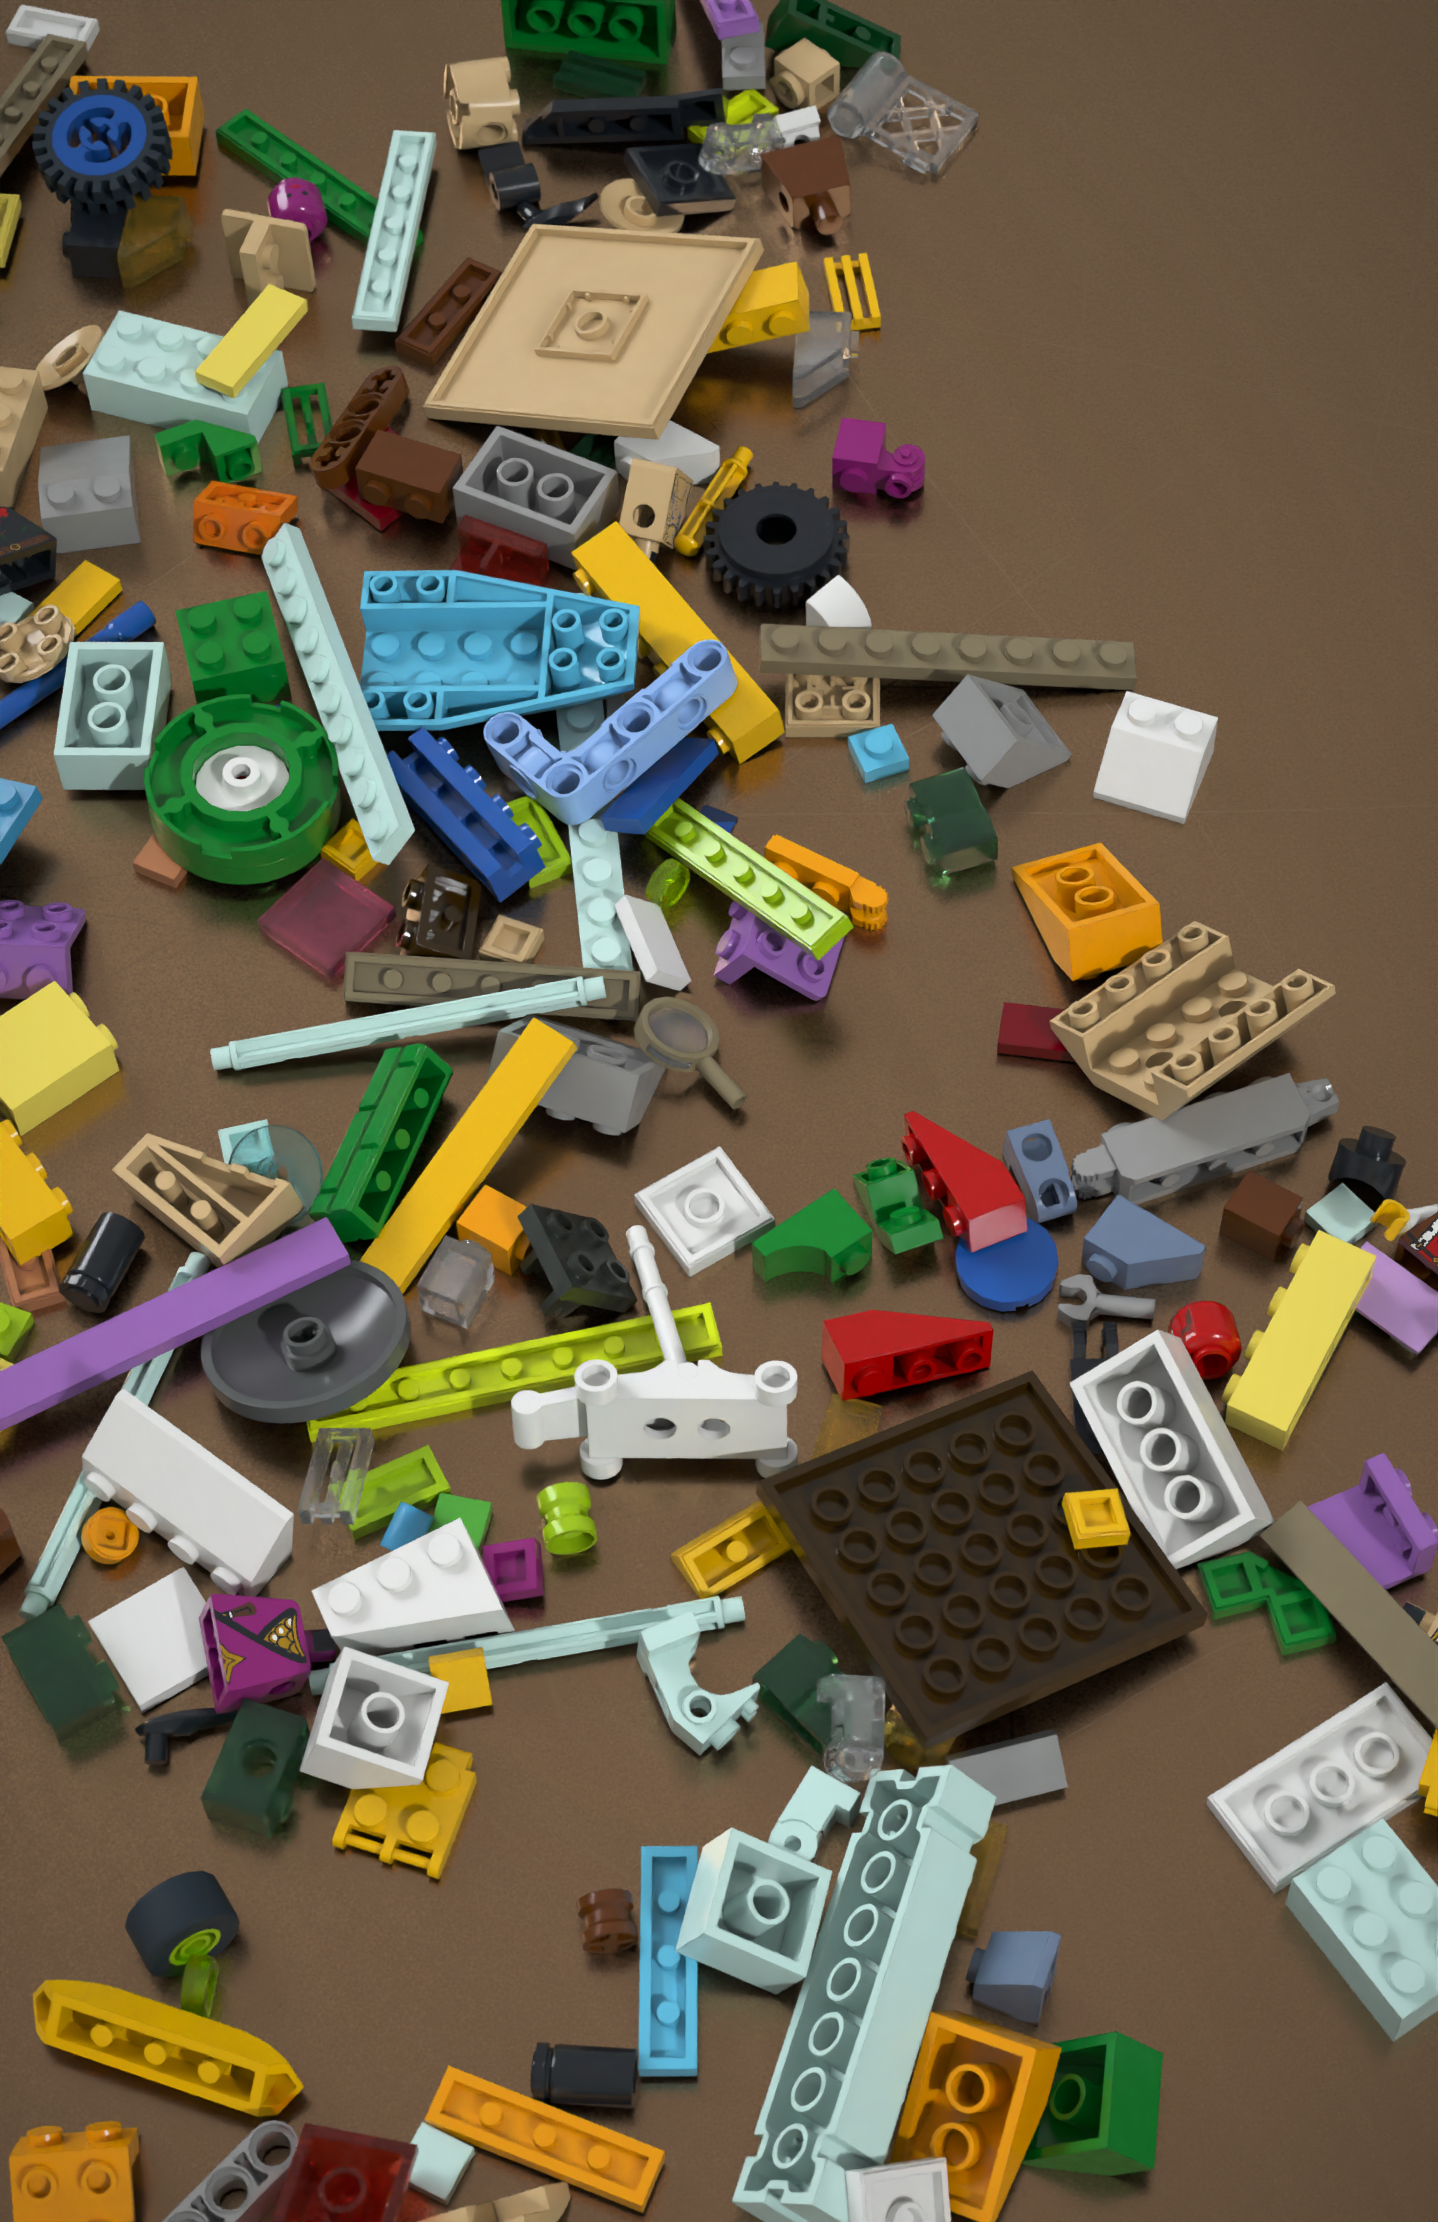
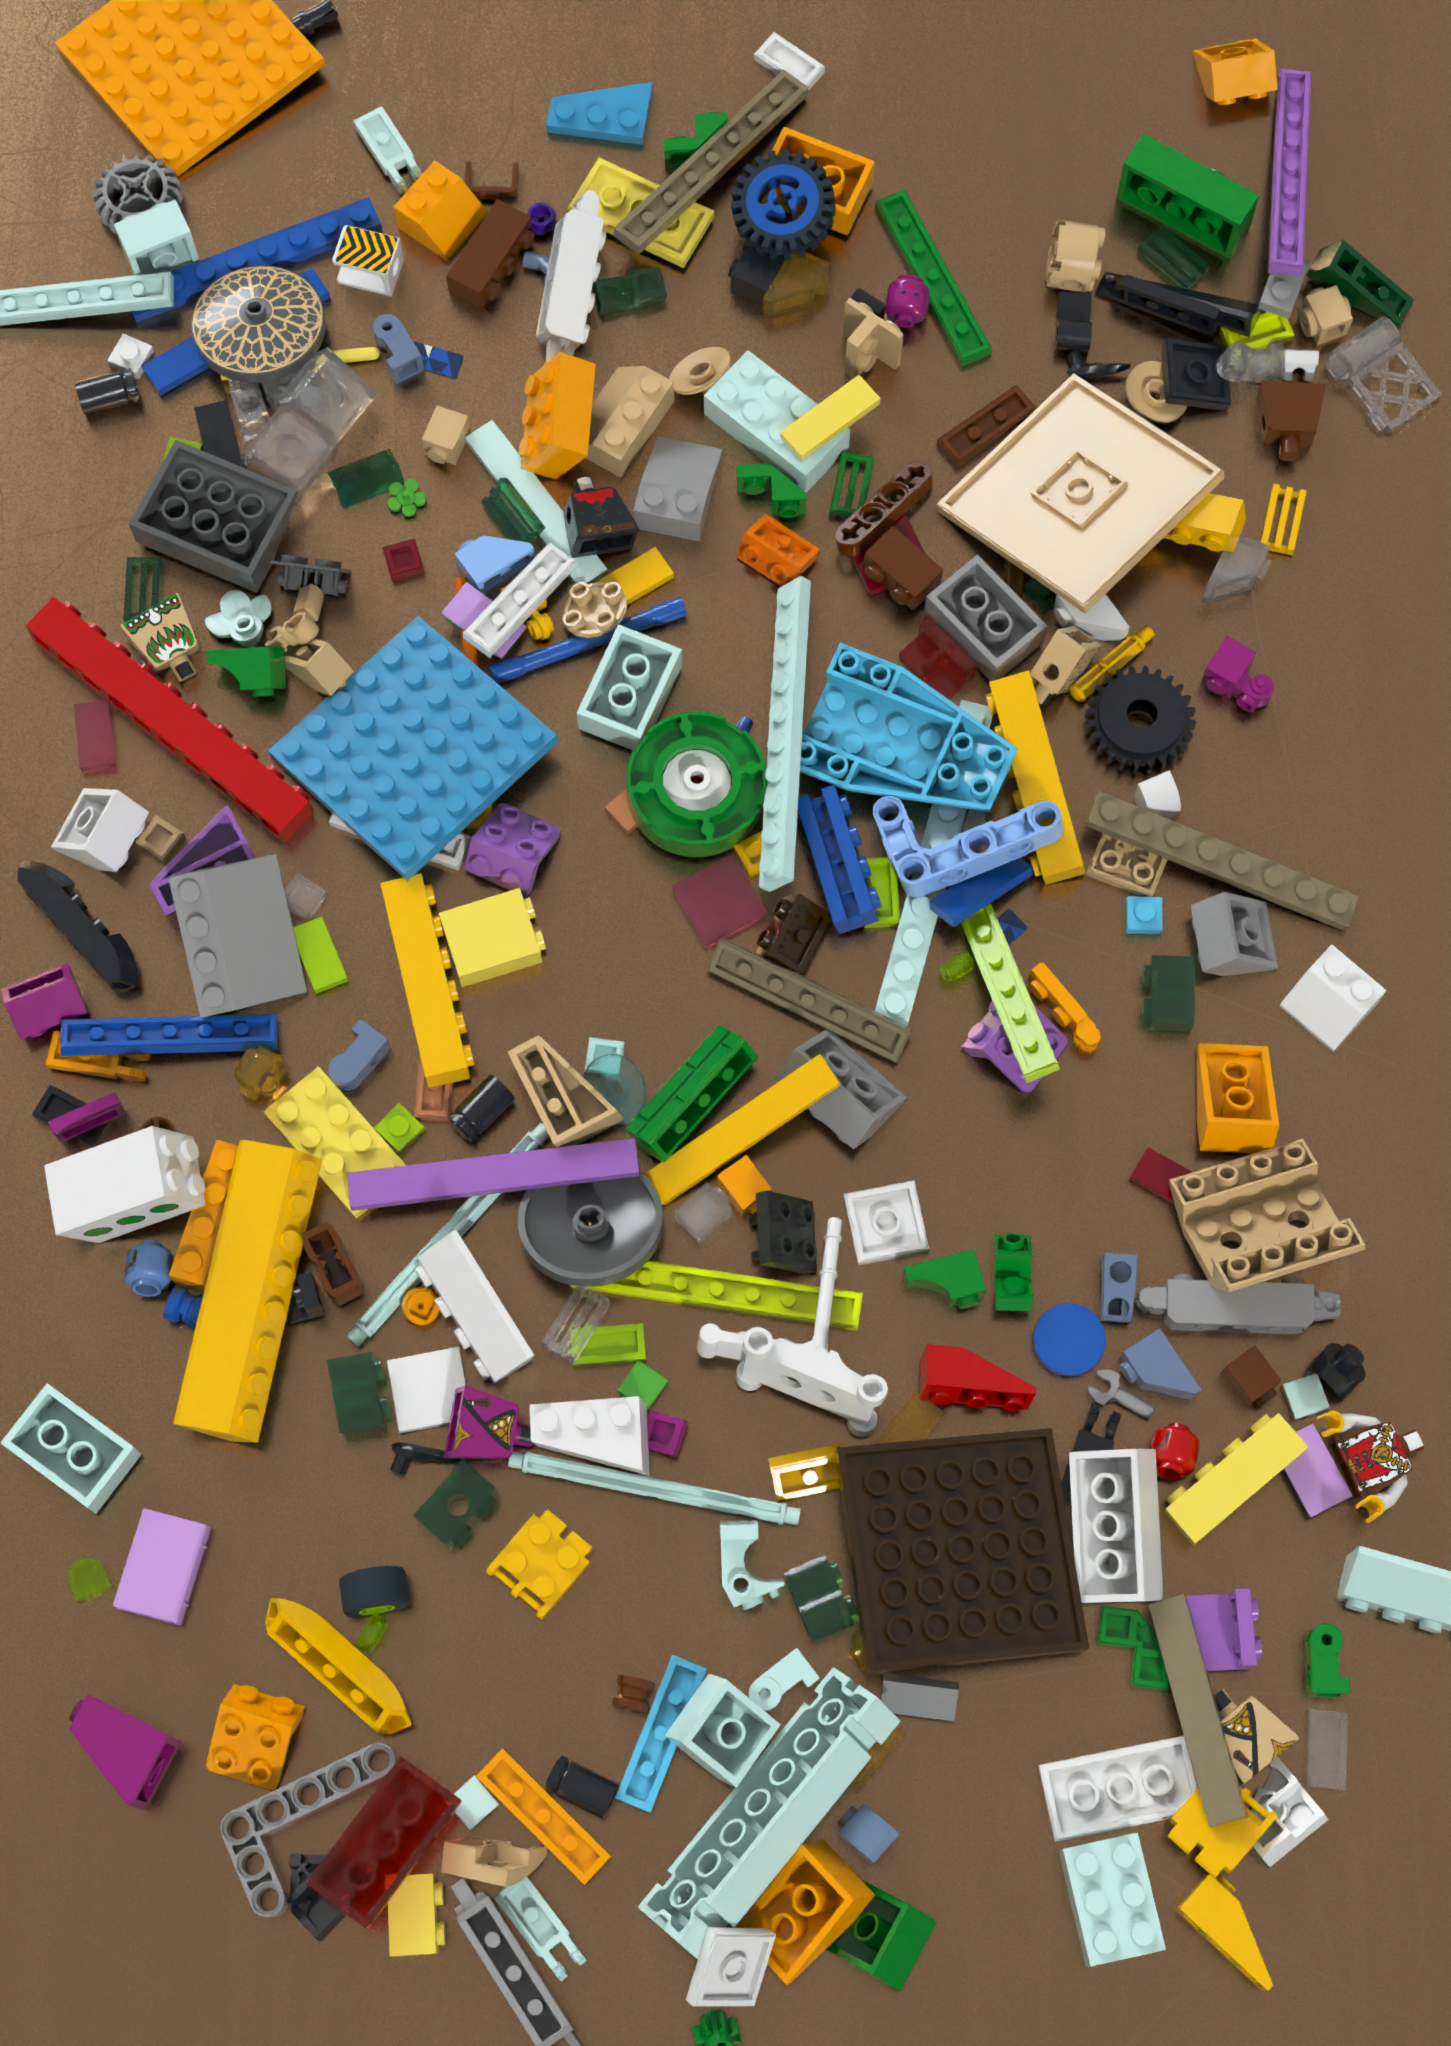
camera: 20 degrees right, 15 degrees up
green brick [175,591,291,704] -> none
light aqua piece [210,976,607,1071] -> none
white slope [300,1646,449,1789] -> none
light aqua tile [352,130,437,332] -> none
dark azure hinge [380,1501,435,1551] -> none
yellow tile [428,1647,492,1714] -> none
tan tile [479,914,544,964] -> none
lime wheel [537,1482,598,1555] -> none
white tile [615,895,691,991] -> none
dark tan piece [634,996,748,1109] -> none
clear leg [817,1674,885,1785] -> none
red slope [900,1111,1027,1253] -> none
yellow tile [1062,1488,1131,1549] -> none

